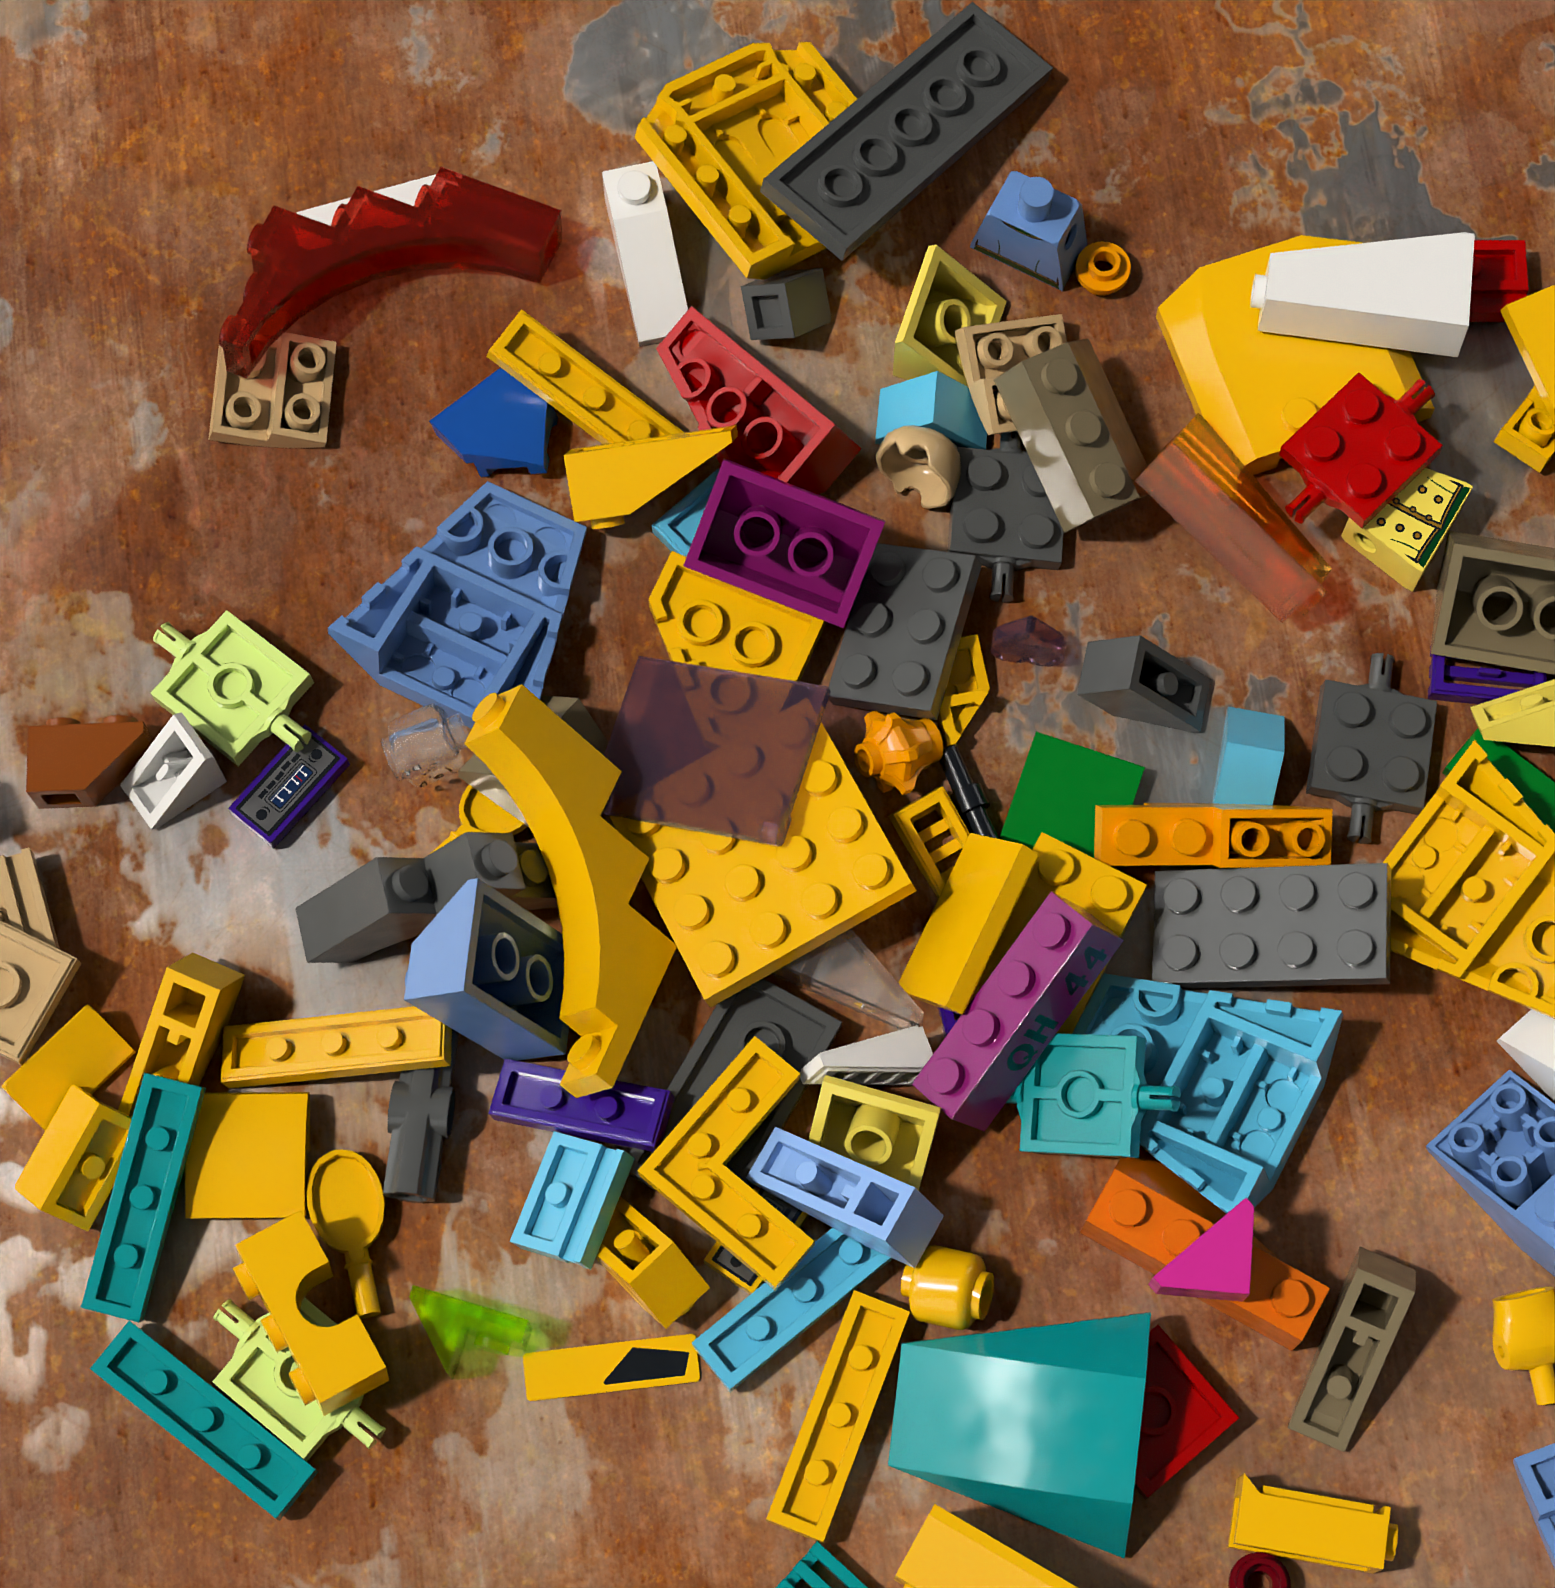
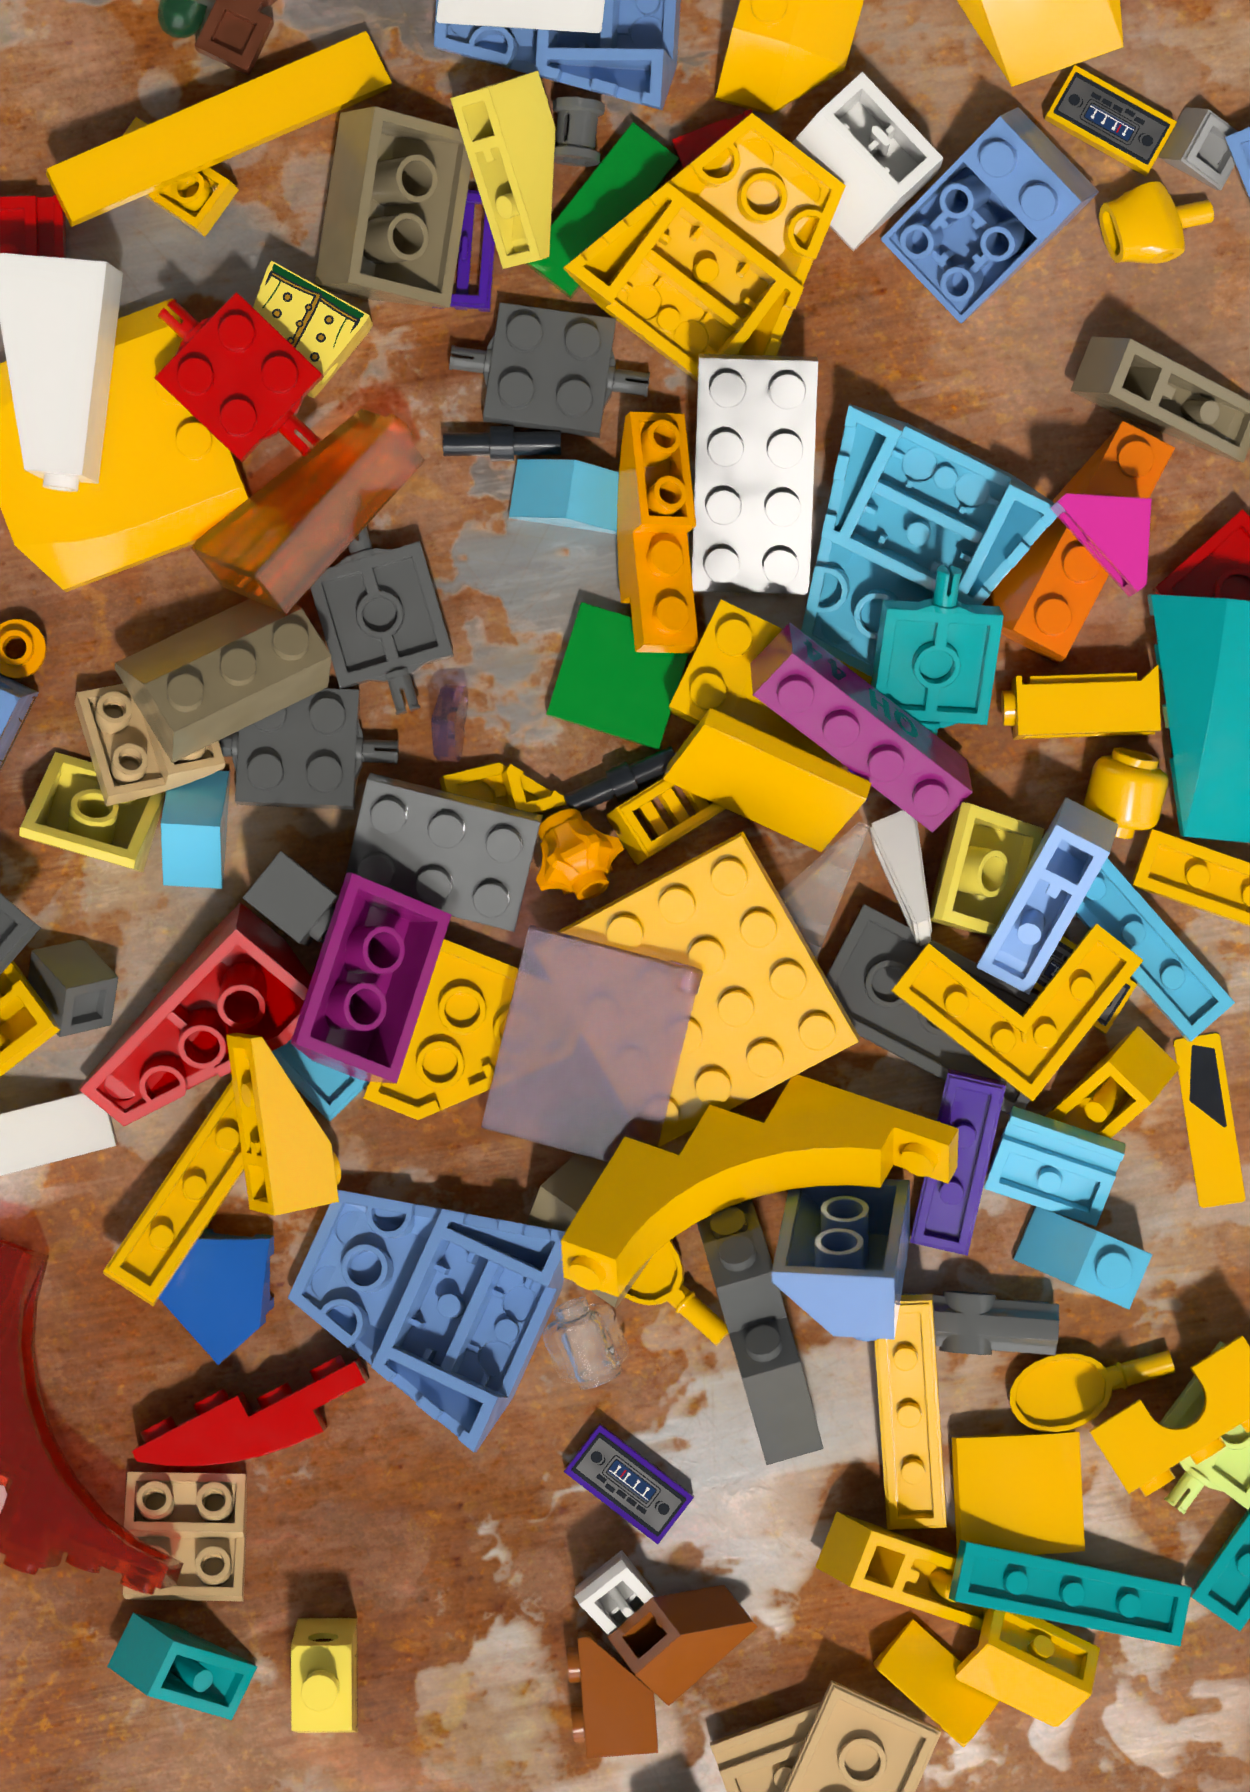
camera: 90 degrees left, 15 degrees up
yellowish green plate [150,610,314,766] -> none
clear neon green slope [409,1285,533,1380] -> none
tan hair [876,425,961,509] -> none
dark grey slope [1077,635,1211,732] -> none
none -> teal slope [107,1612,258,1720]
none -> red slope [131,1354,369,1466]
none -> dark grey brick [243,851,339,946]
none -> light yellow torso [291,1618,358,1733]
none -> dark grey plate [307,516,454,715]
none -> black bar [443,426,561,462]
none -> dark orange slope [607,1585,758,1706]
none -> yellow window [1001,664,1161,740]
none -> medium azure slope [1013,1206,1153,1309]

